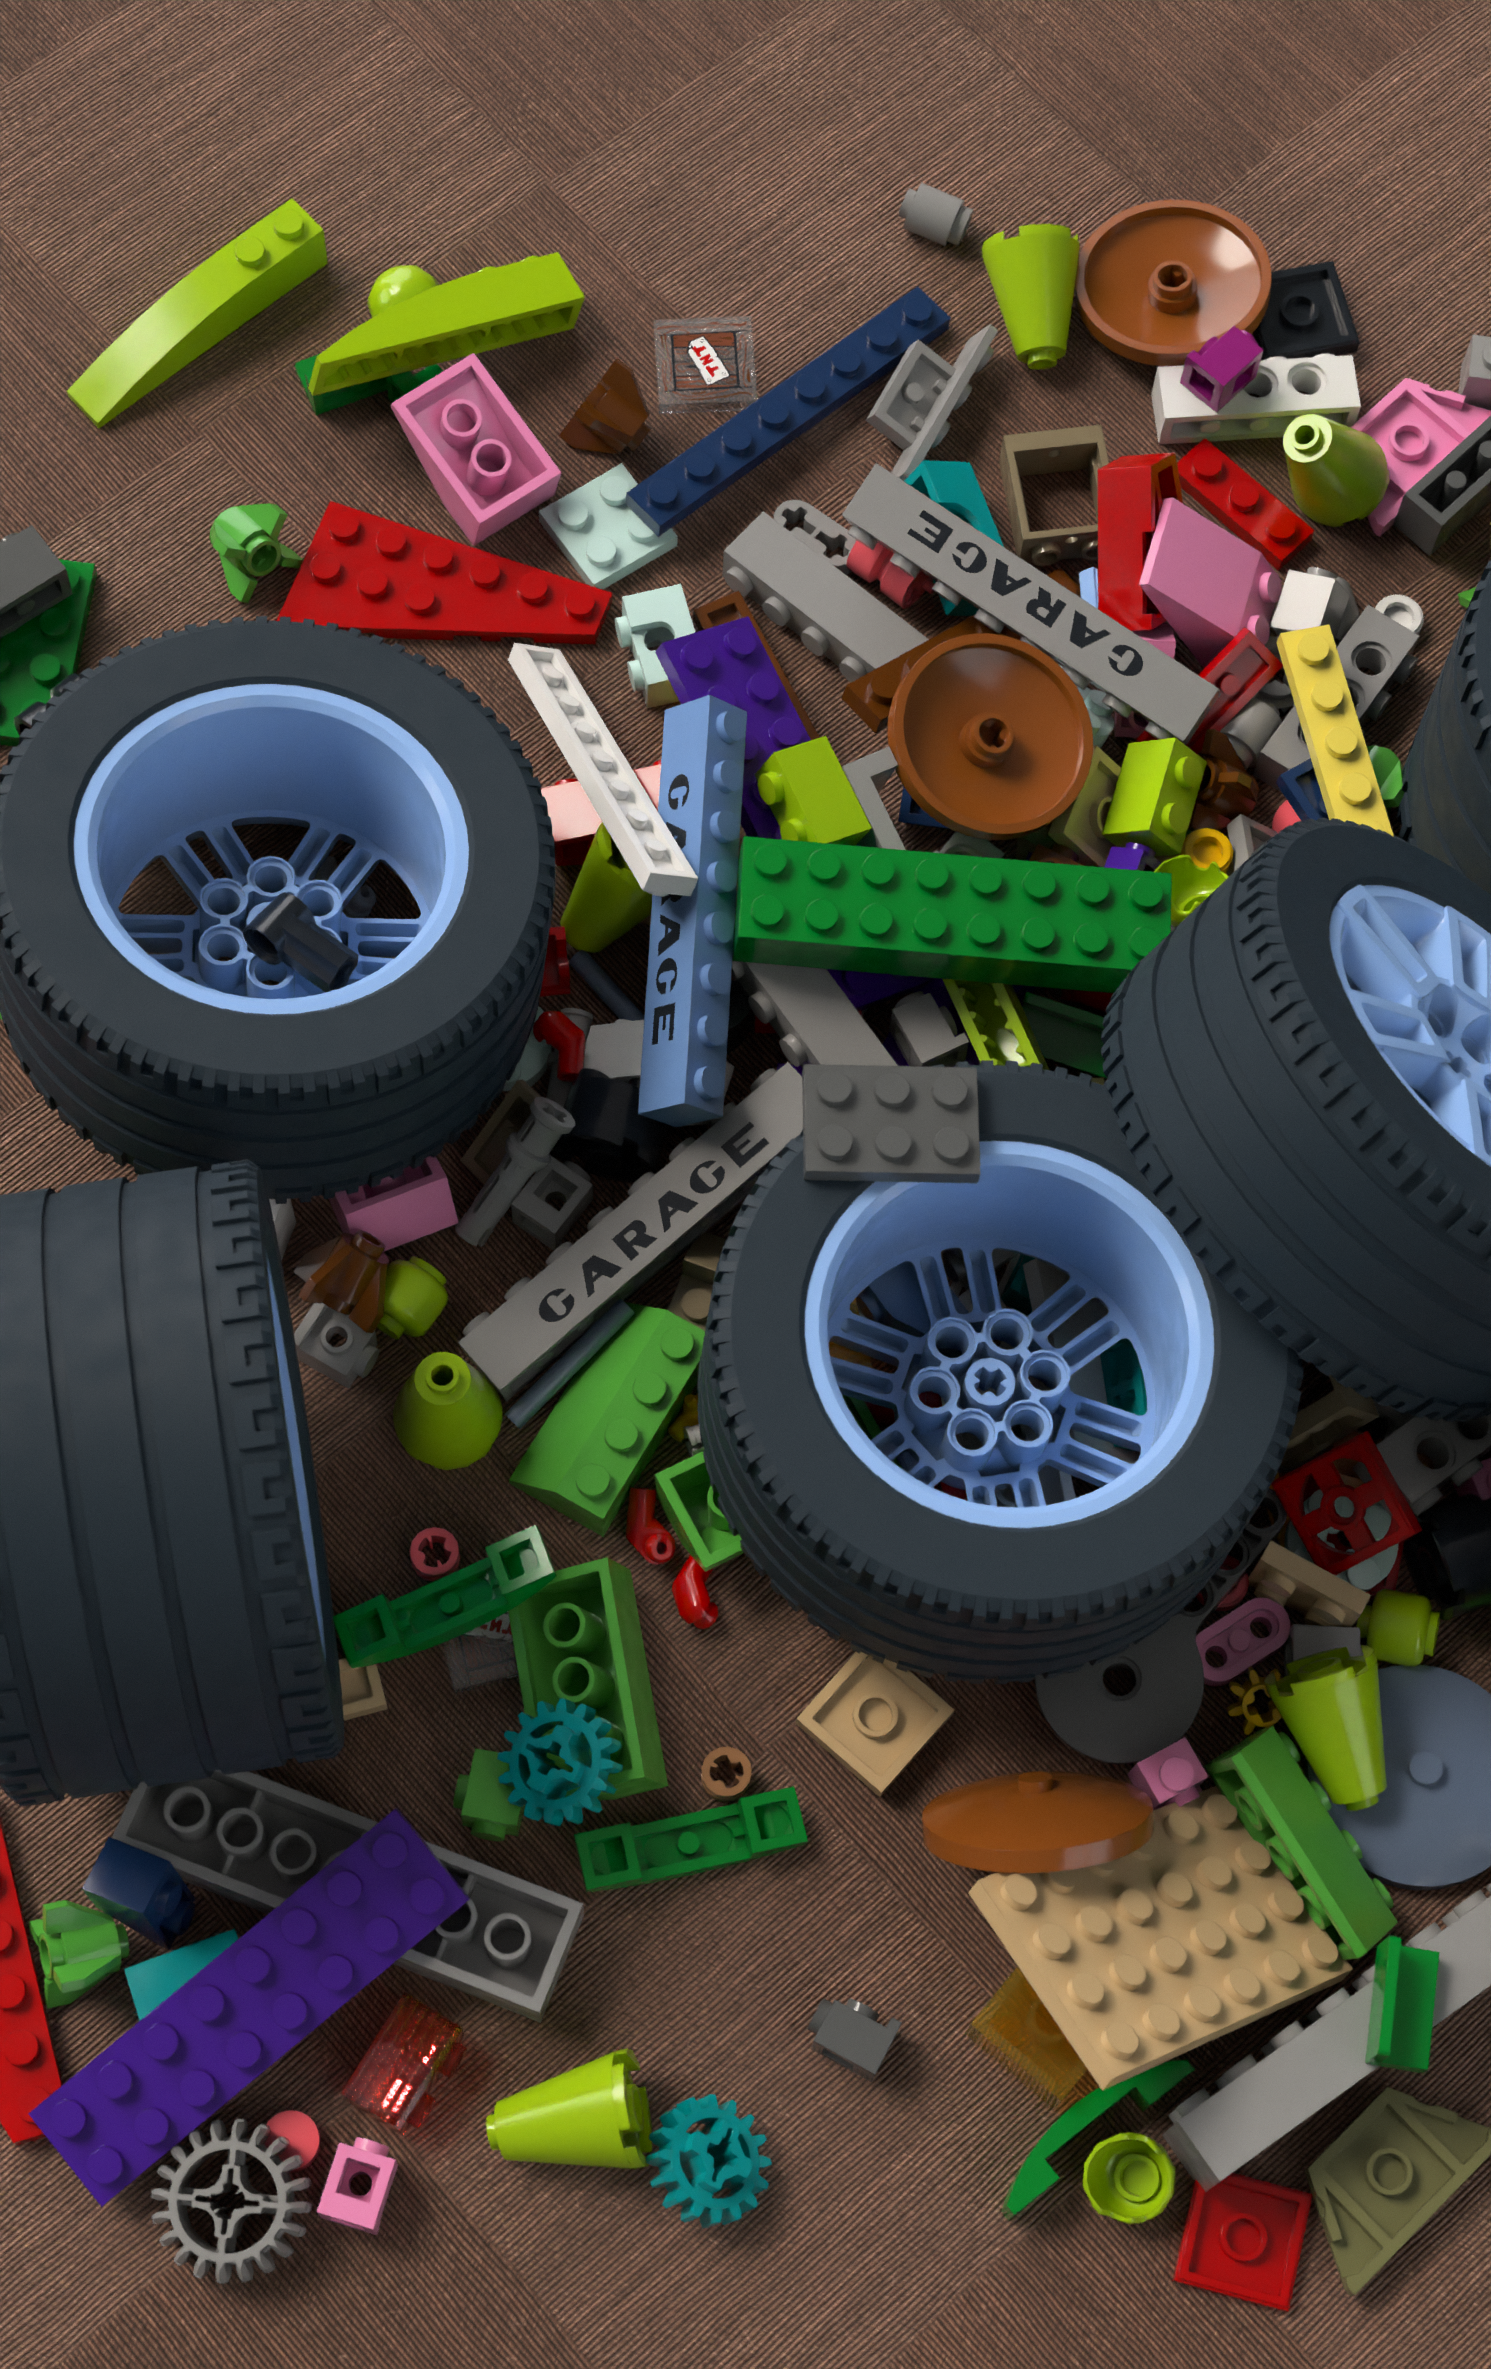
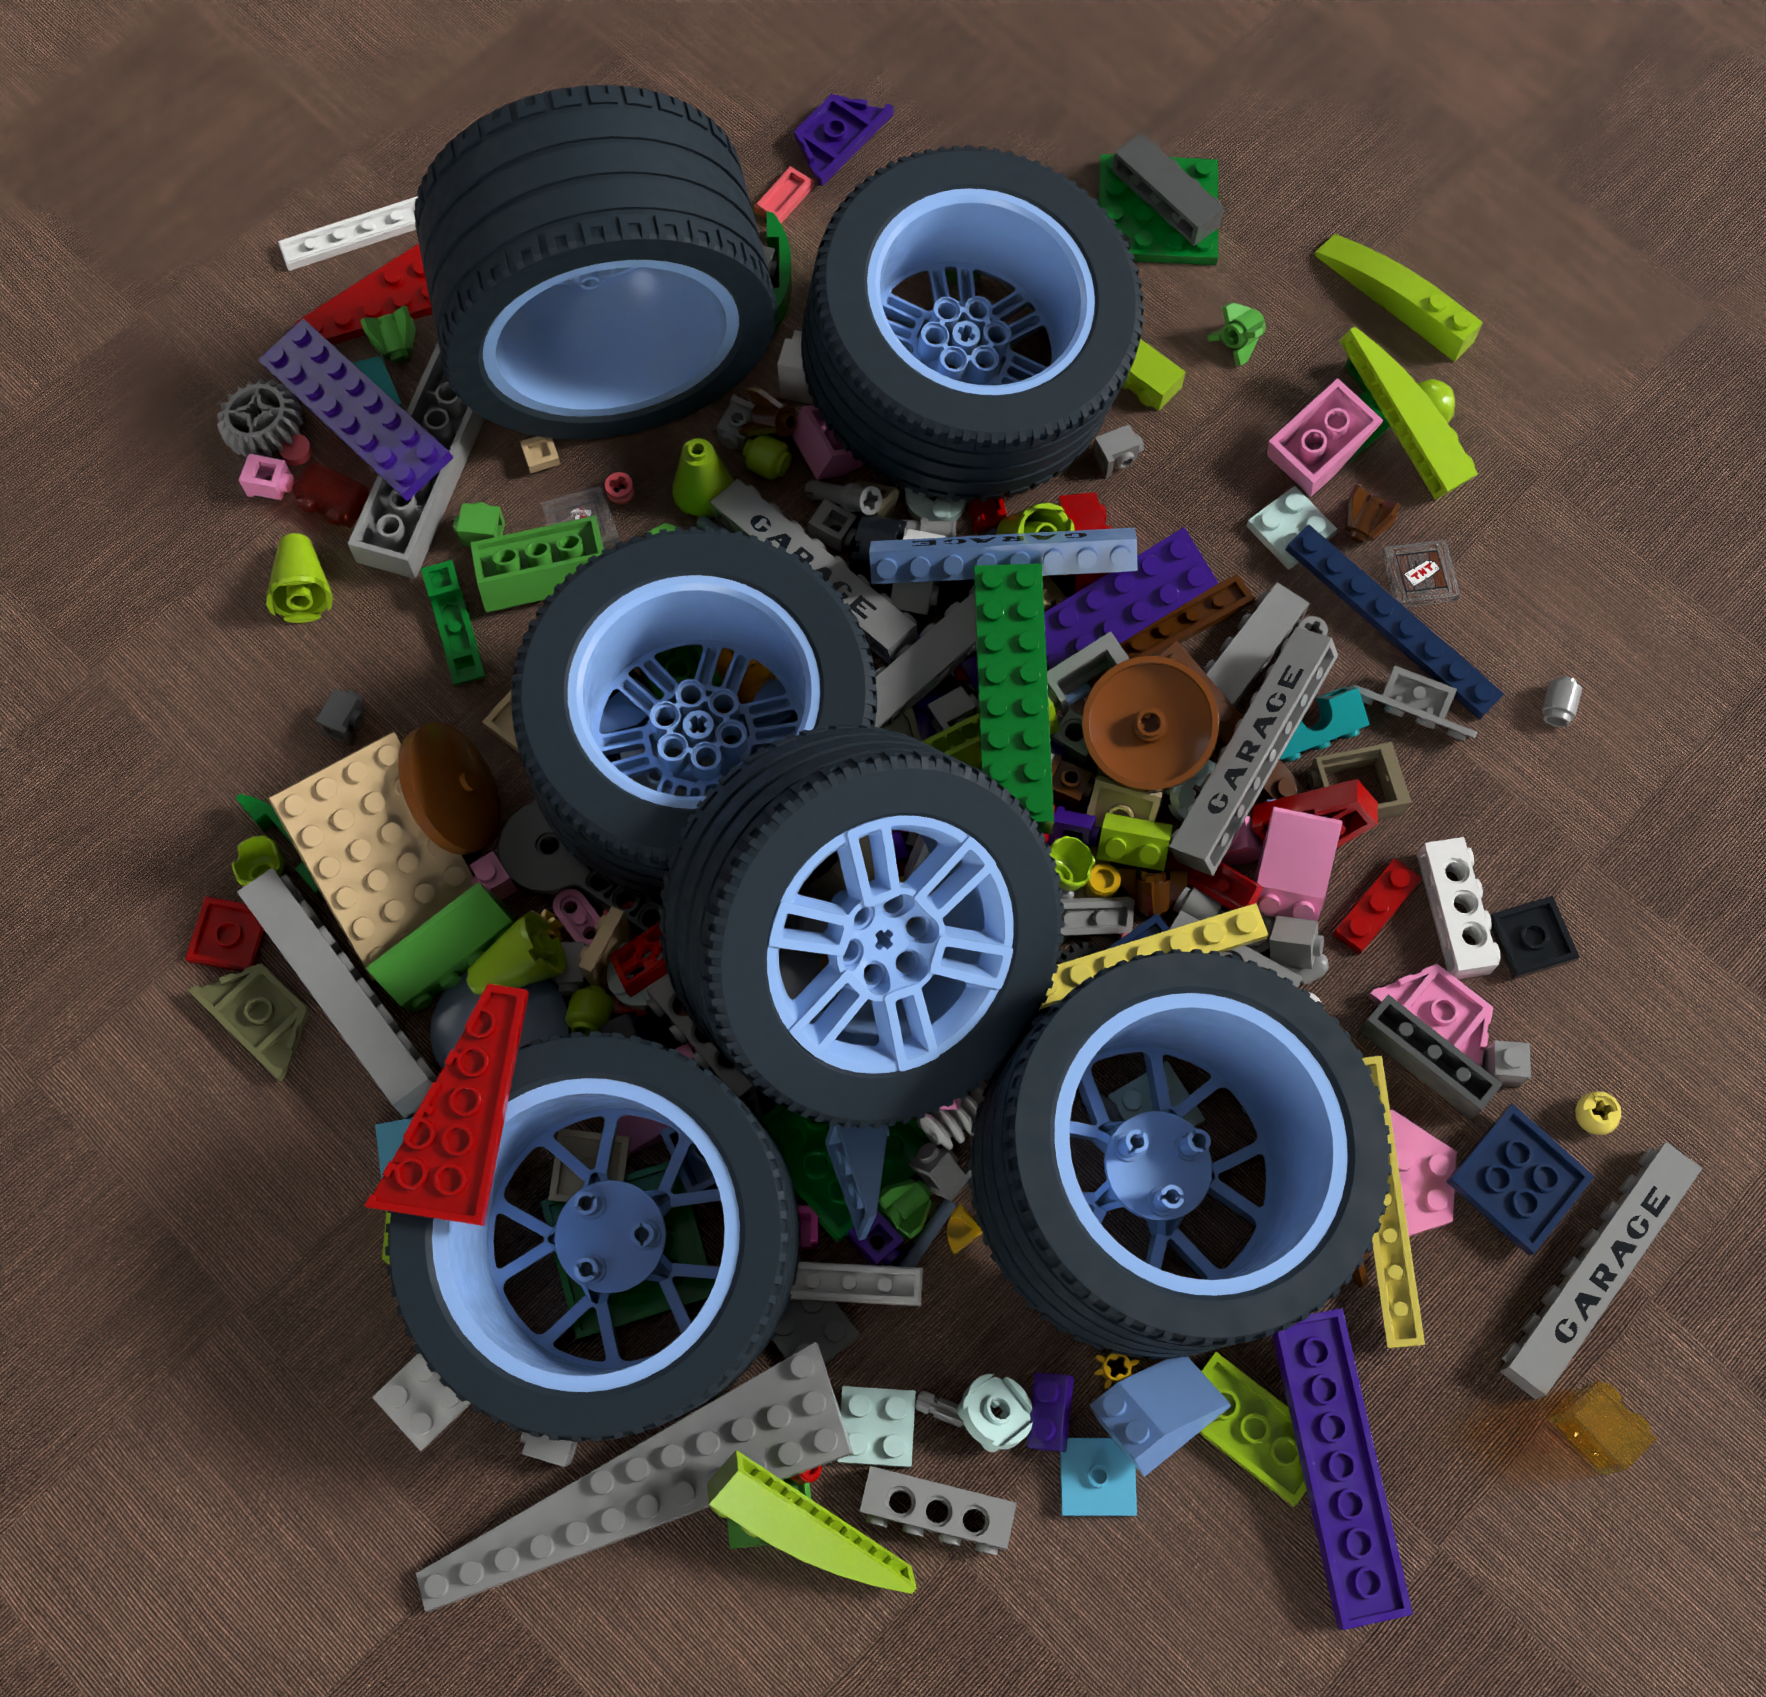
camera: 90 degrees right, 0 degrees up
dark blue slope [82,1837,196,1950] -> none
black piece [243,892,359,993] -> none
red wing [276,501,612,644] -> none
green slope [333,1524,557,1669] -> none
teal gear [497,1698,623,1827] -> none
white plate [508,643,698,897] -> none
red arm [533,1011,586,1082] -> none
light aqua brick [615,584,695,708] -> none
teal gear [646,2094,771,2228] -> none
medium nougat bush [701,1747,752,1802] -> none
lime brick [754,736,872,846] -> none
dark grey plate [802,1064,980,1183] -> none
lime cone [982,224,1080,370] -> none
dark orange dish [1075,199,1272,366] -> none
magenta brick [1180,326,1264,413] -> none
lime cone [1283,414,1390,527] -> none
green panel [1365,1936,1440,2073] -> none

